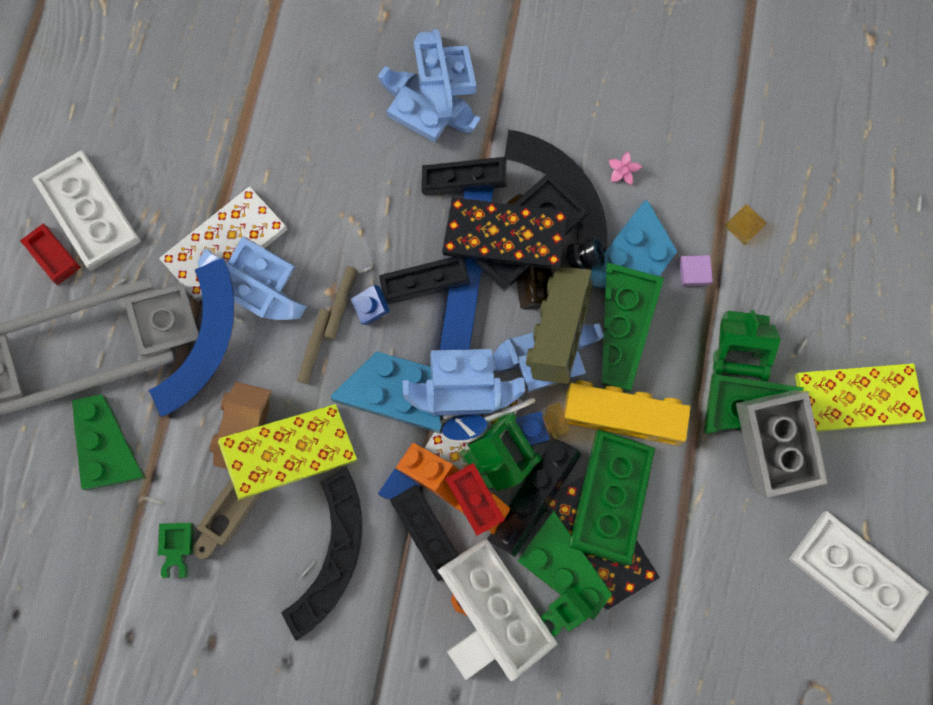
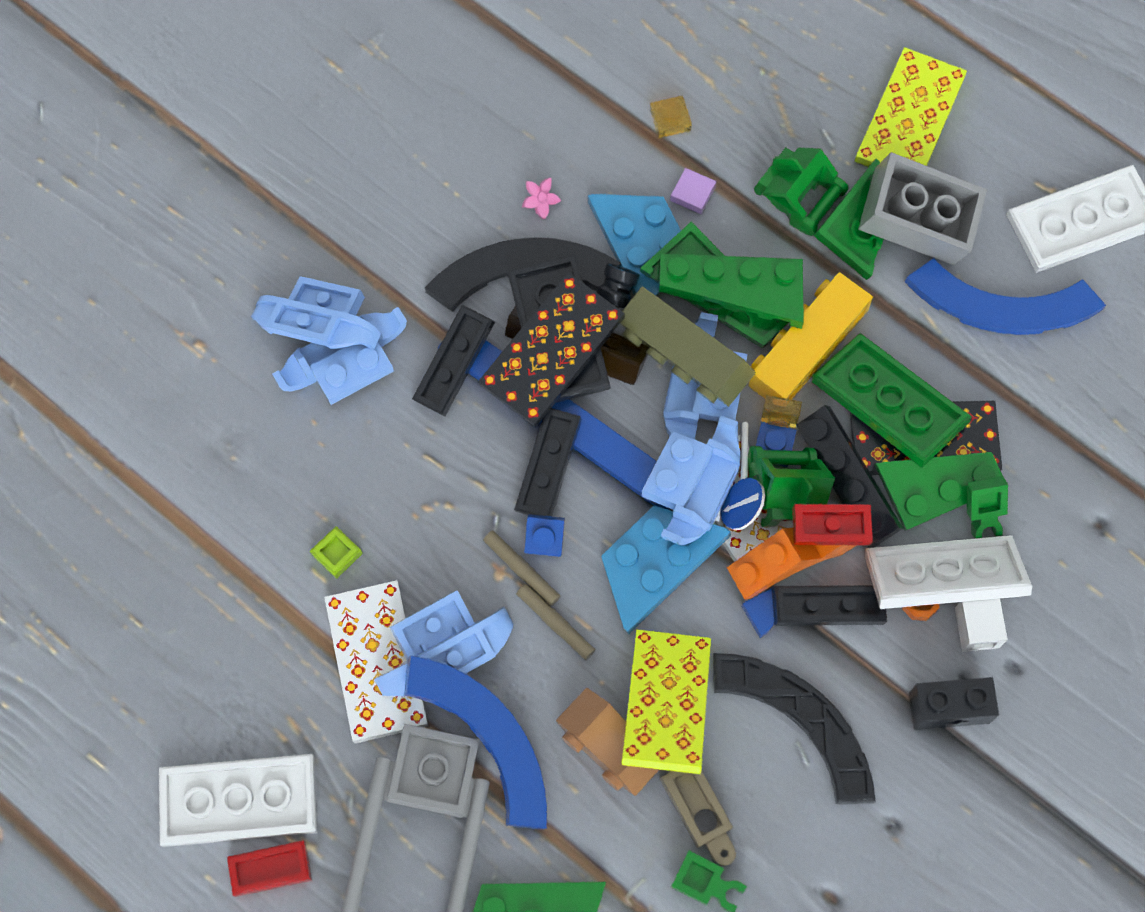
camera: 55 degrees left, 5 degrees down
none -> lime tile [309,526,363,579]
none -> green wing [659,253,804,329]
none -> blue tile [905,258,1106,335]
none -> black brick [909,677,999,730]

